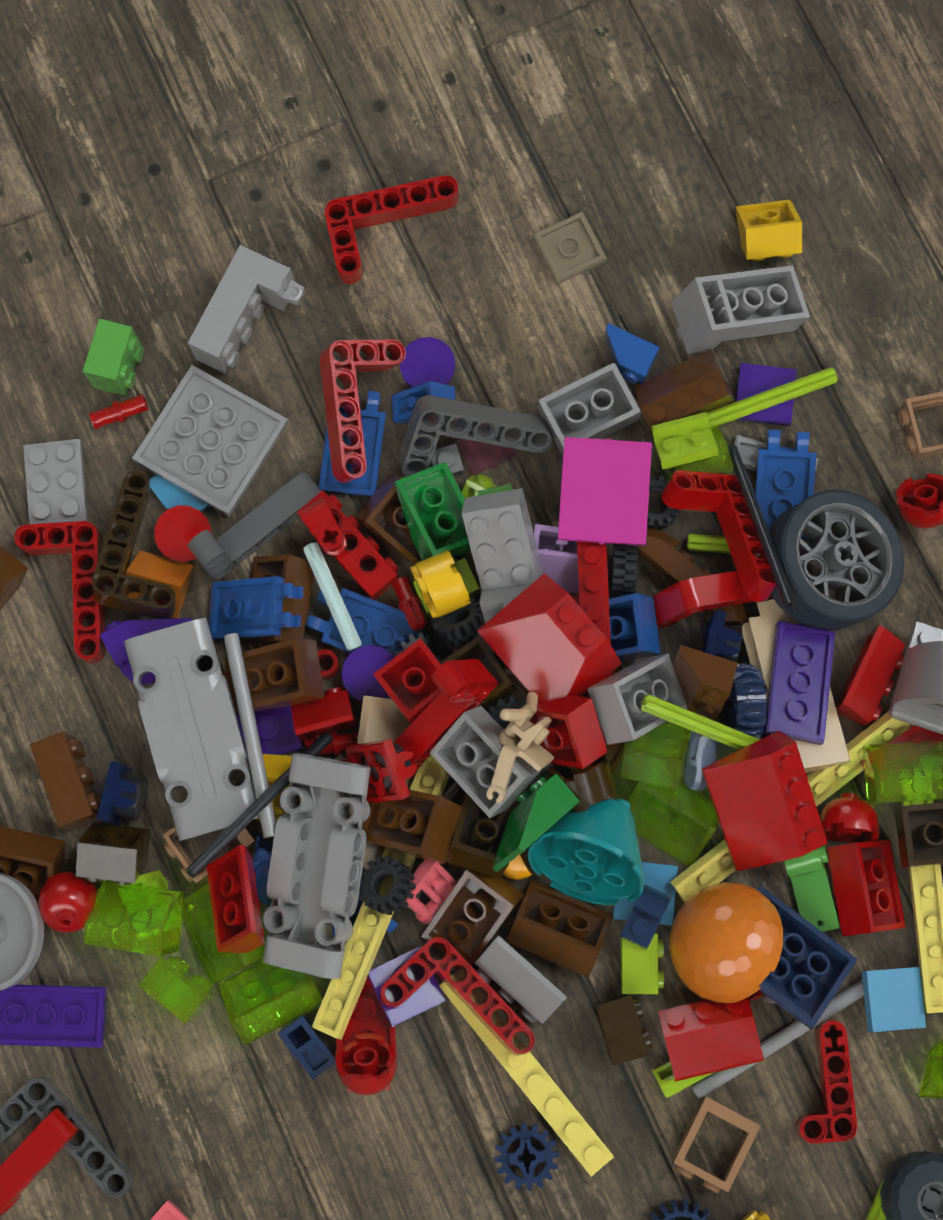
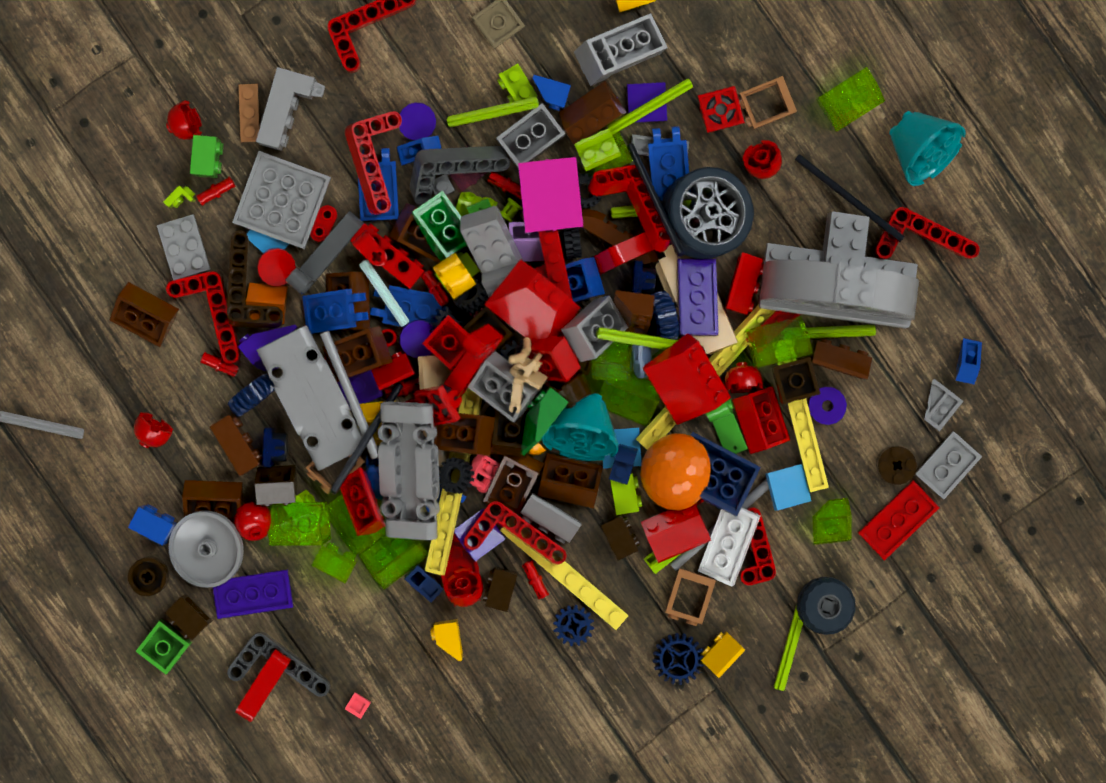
camera: 15 degrees left, 10 degrees up
none -> lime bracket [163,185,196,208]
none -> red cylinder [166,100,202,140]
none -> red axle [200,352,239,377]
none -> dark blue gear [228,374,275,417]
none -> medium nougat plate [239,84,260,143]
none -> red plate [310,205,338,242]
none -> yellow slope [431,619,463,661]
none -> lime axle [447,97,539,127]
none -> dark brown brick [483,567,518,612]
none -> red pin [487,172,522,199]
none -> lime bracket [497,63,538,102]
none -> lime bush [500,198,522,222]
none -> red pin [521,560,549,600]
none -> red piece [697,86,745,133]
none -> white plate [698,508,760,587]

